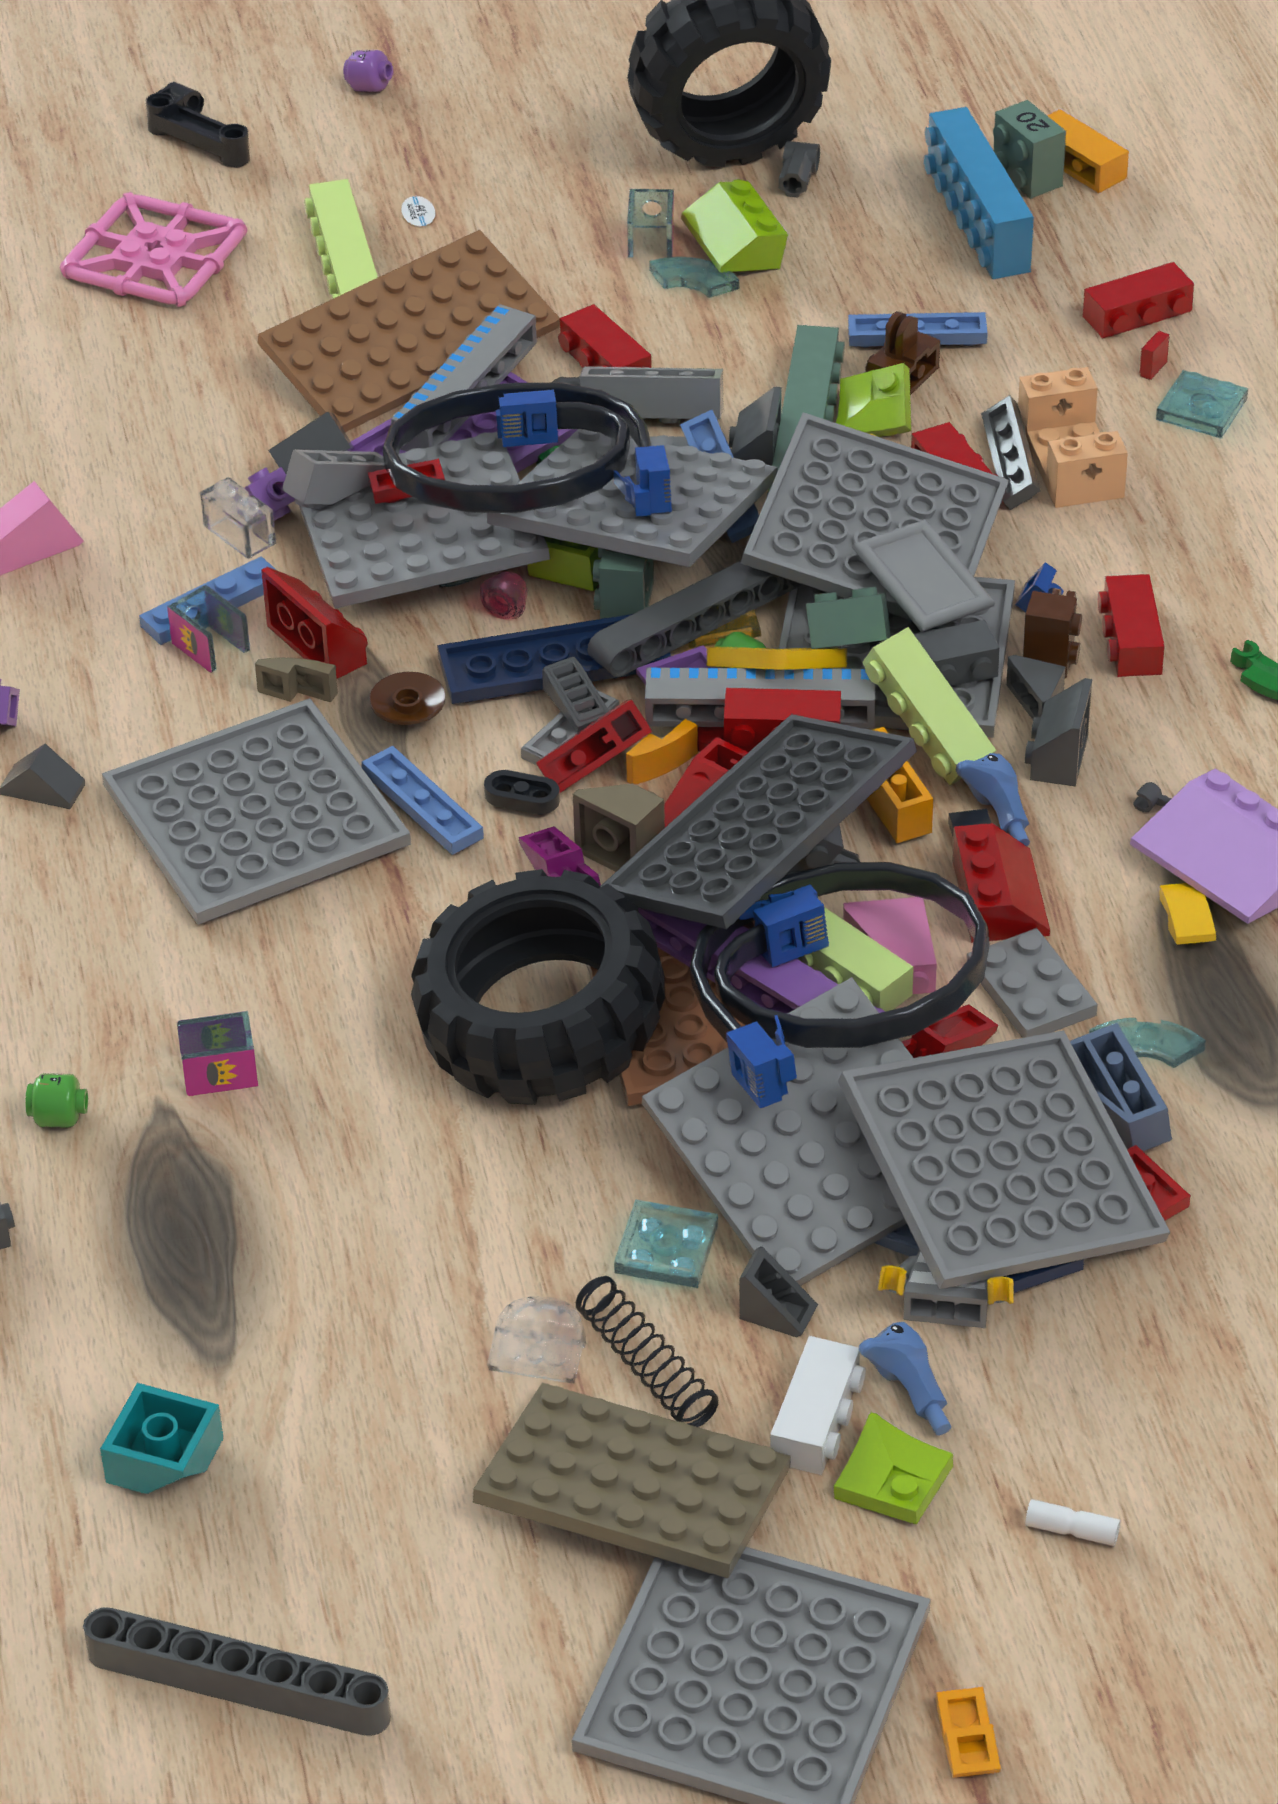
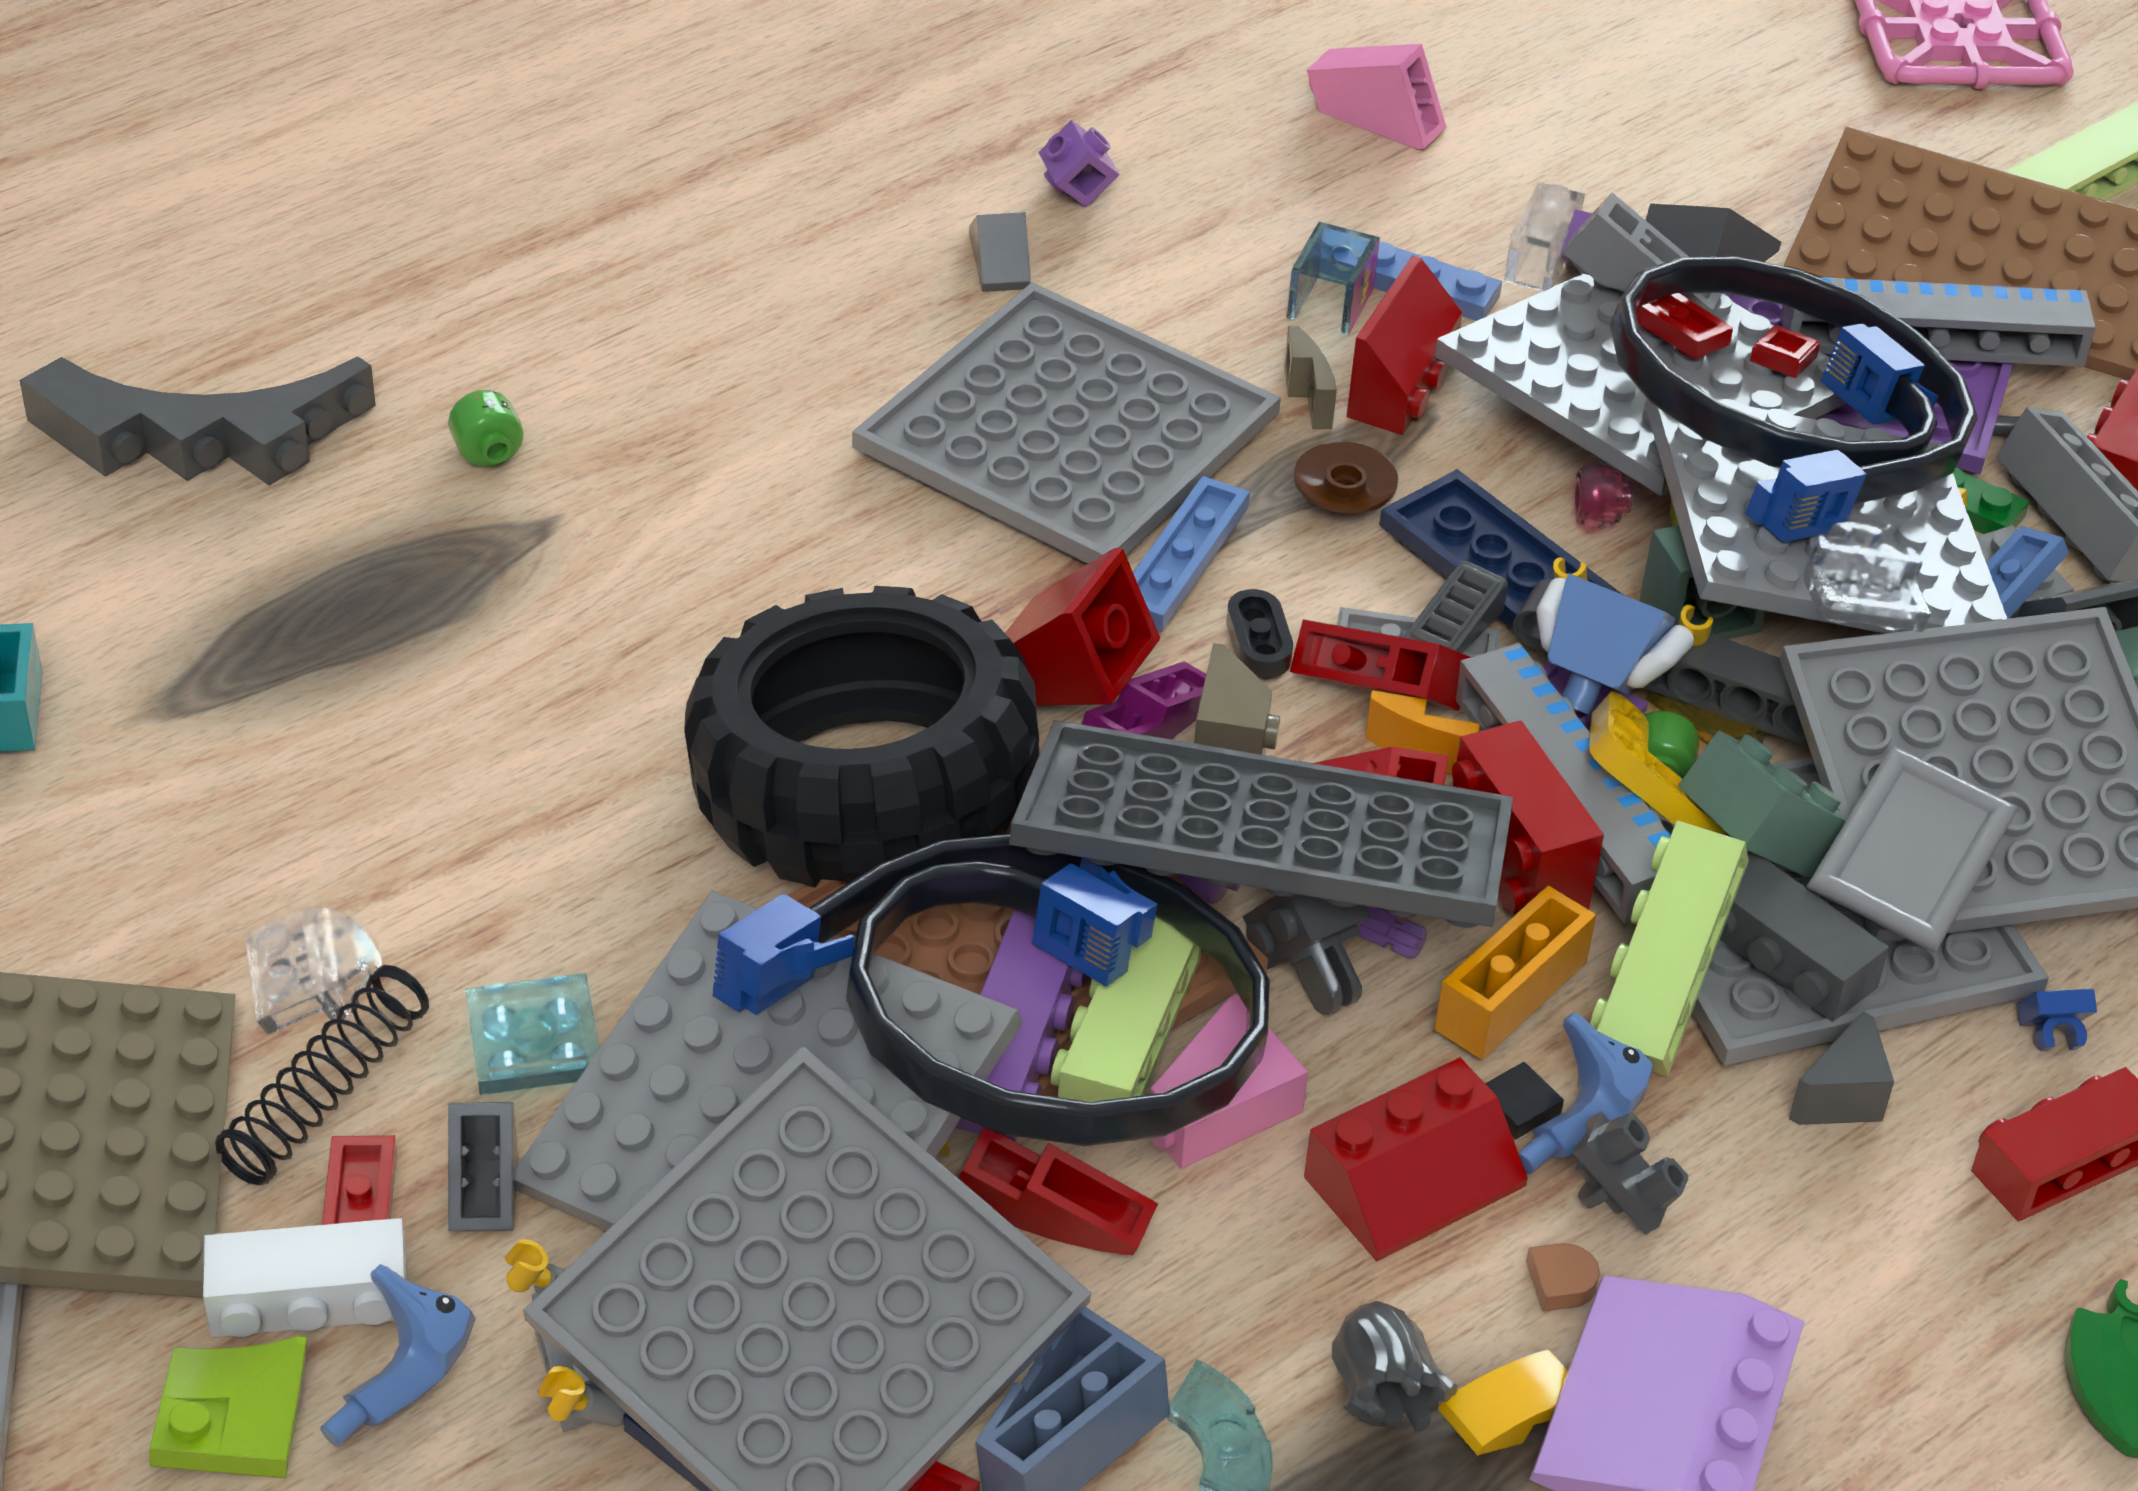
camera: 60 degrees right, 0 degrees up
piece [177,1011,258,1096] -> none
light grey plate [967,928,1098,1038] -> none
reddish brown brick [1023,588,1082,678] -> none
dark grey slope [1025,678,1092,787] -> none
dark grey hand [1133,782,1172,812] -> none
none -> red plate [322,1135,397,1225]
none -> red slope [1005,548,1161,706]
none -> dark grey piece [1332,1301,1458,1431]
none -> nougat tile [1526,1243,1600,1311]
none -> medium blue torso [1536,557,1713,715]
none -> dark grey hips [1572,1111,1688,1235]
none -> red tile [1750,325,1820,378]
none -> clear slope [1804,522,1931,632]

